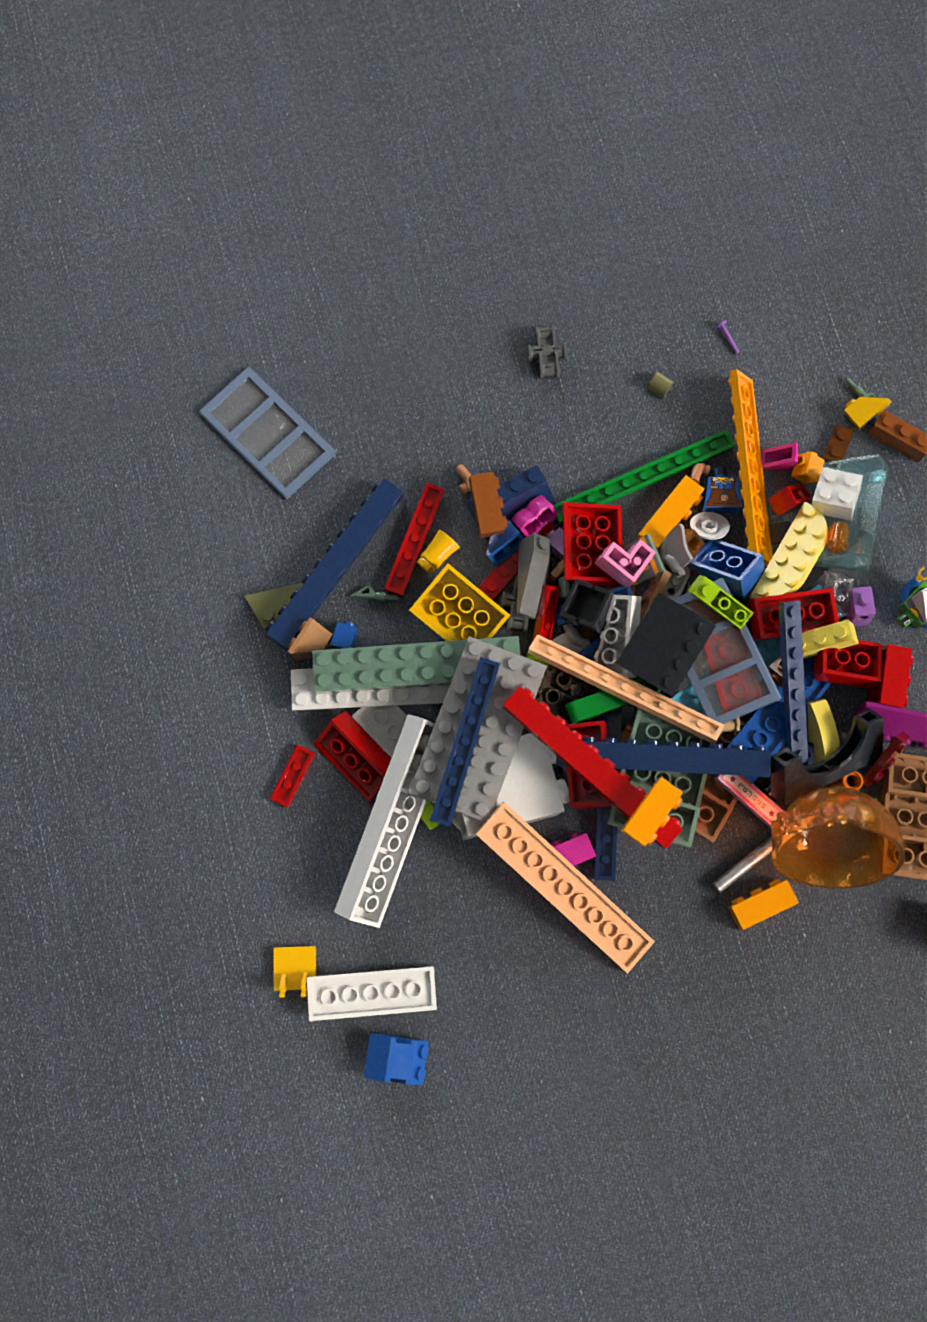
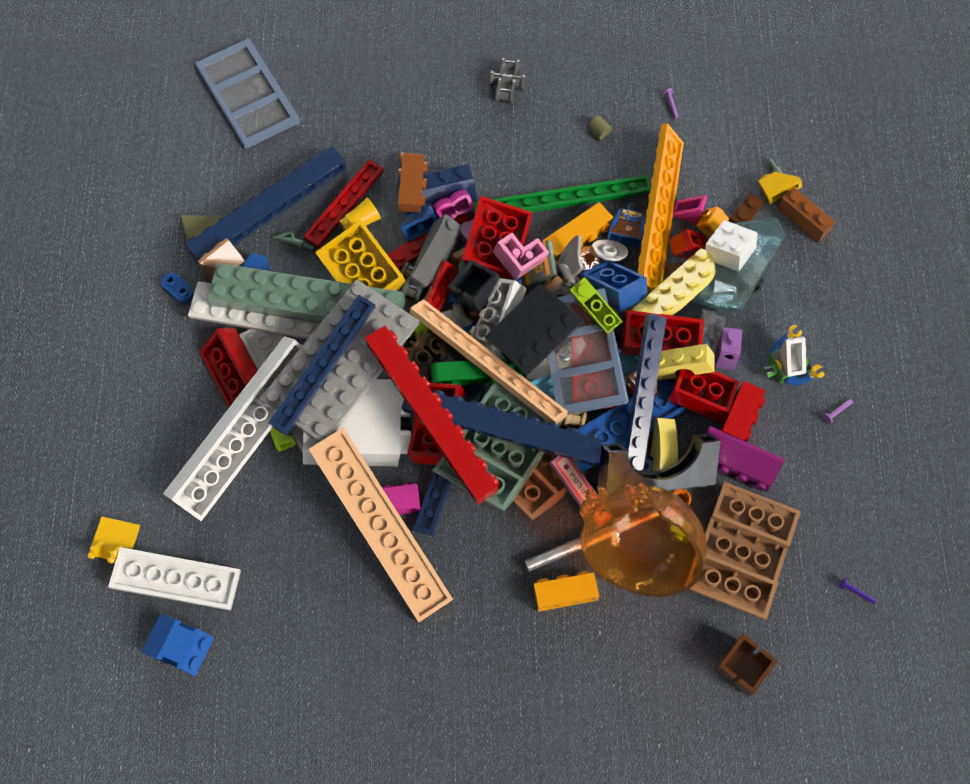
camera: 15 degrees right, 10 degrees down
red tile [270,744,316,808] -> none
light orange brick [621,777,683,847] -> none
nougat arm [690,462,711,483] -> none
clear orange brick [827,522,850,553] -> none
dark red plate [863,732,910,787] -> none
none -> blue plate [161,273,194,304]

